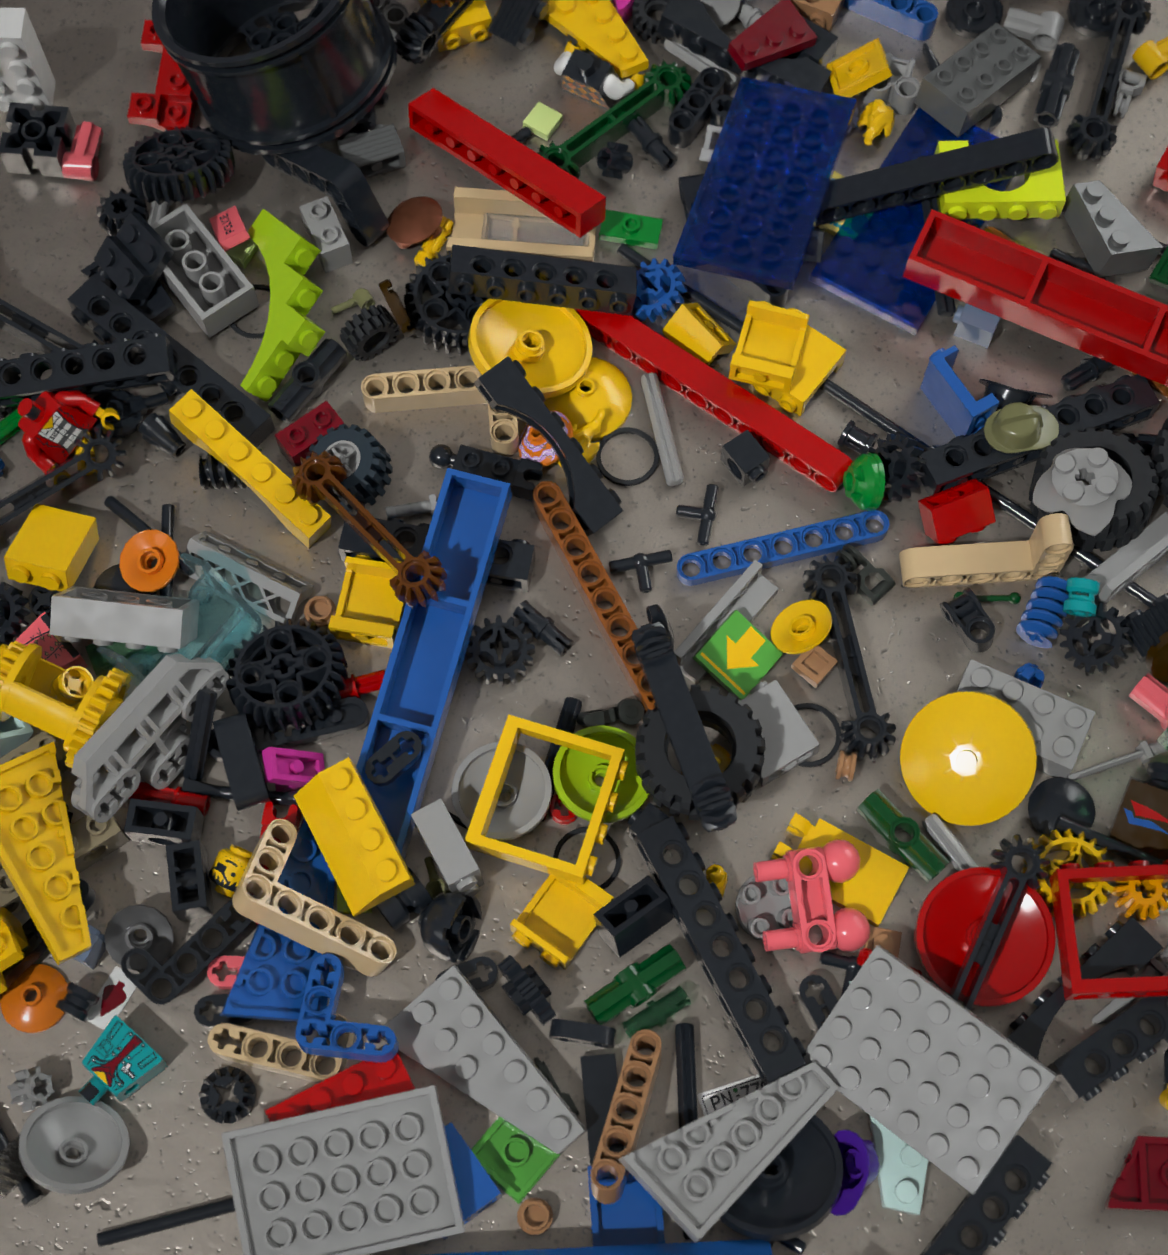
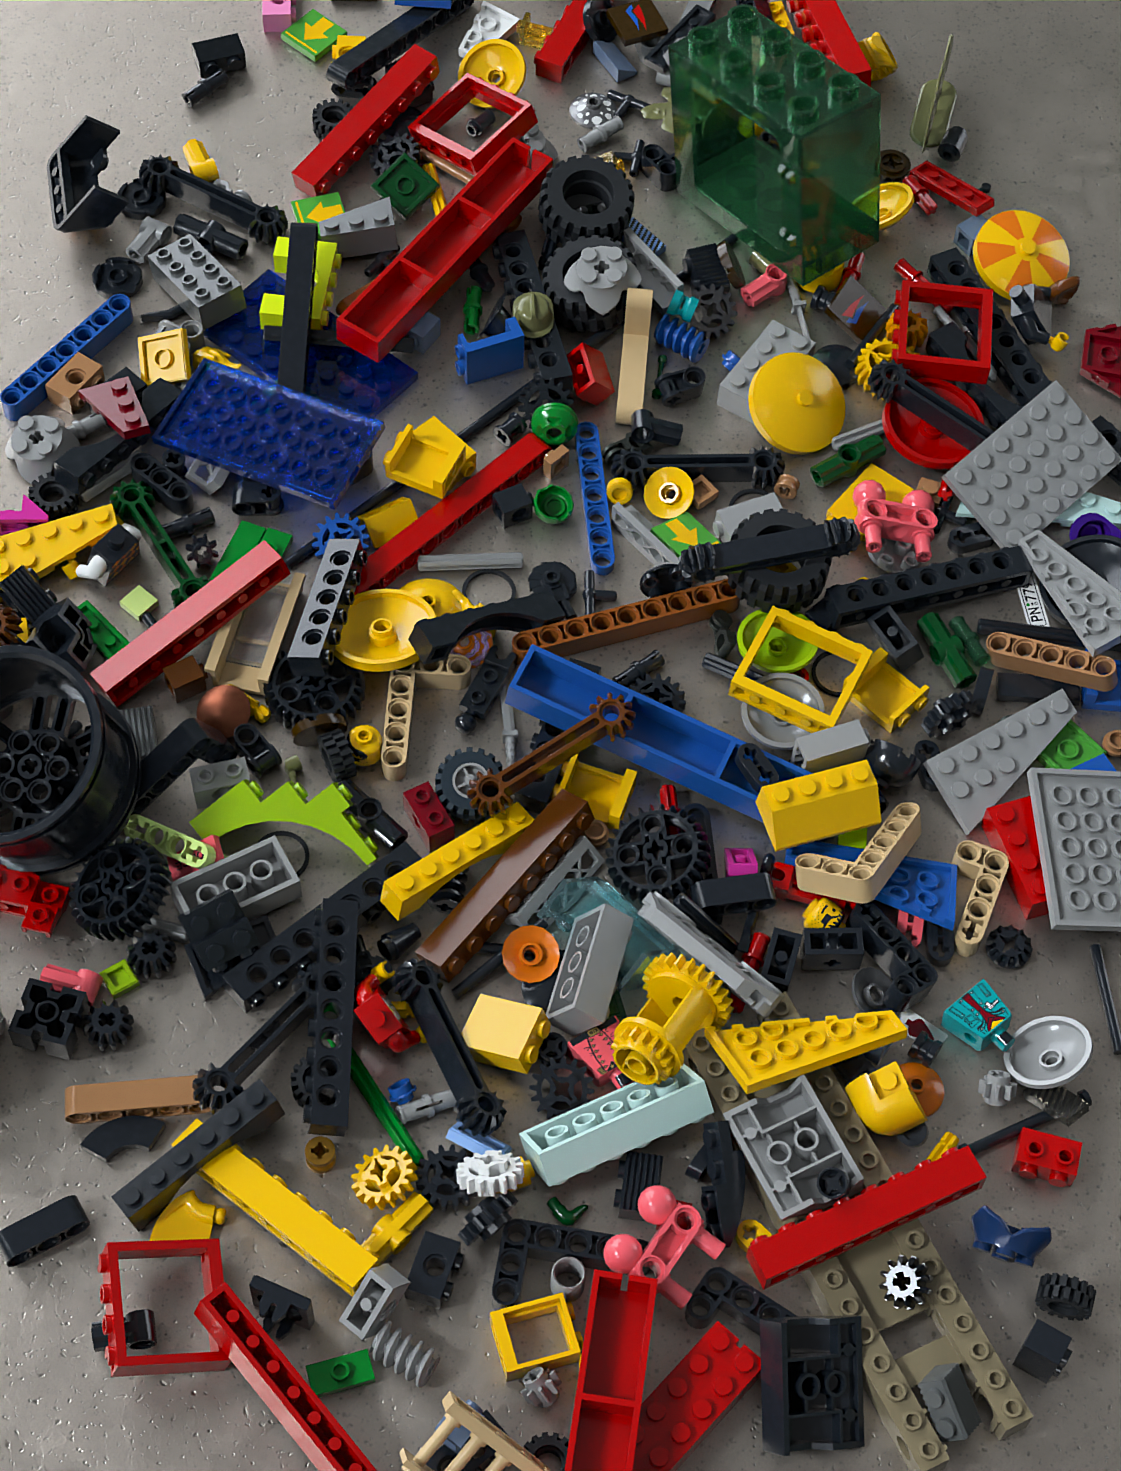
camera: 85 degrees left, 10 degrees down
yellow wheel [50,666,94,707] -> none
blue beam [295,953,398,1063] -> none
black piece [676,484,719,546] -> none
none -> black brick [26,597,97,673]
none -> green tile [77,600,130,660]
none -> black gear [83,999,134,1052]
none -> lime tile [99,959,140,999]
none -> yellowish green beam [124,814,216,869]
none -> reddish brown brick [162,655,208,703]
none -> green tile [209,520,266,581]
none -> black piece [234,723,282,779]
none -> bright green tile [291,192,345,240]
none -> yellow head [346,725,383,766]
none -> reddish brown brick [415,789,595,983]
none -> green pin [463,285,483,335]
none -> black piece [528,561,577,620]
none -> green hair [533,484,574,525]
none -> medium nougat plate [543,444,569,480]
none -> yellow tile [607,478,633,505]
none -> black piece [631,409,683,446]

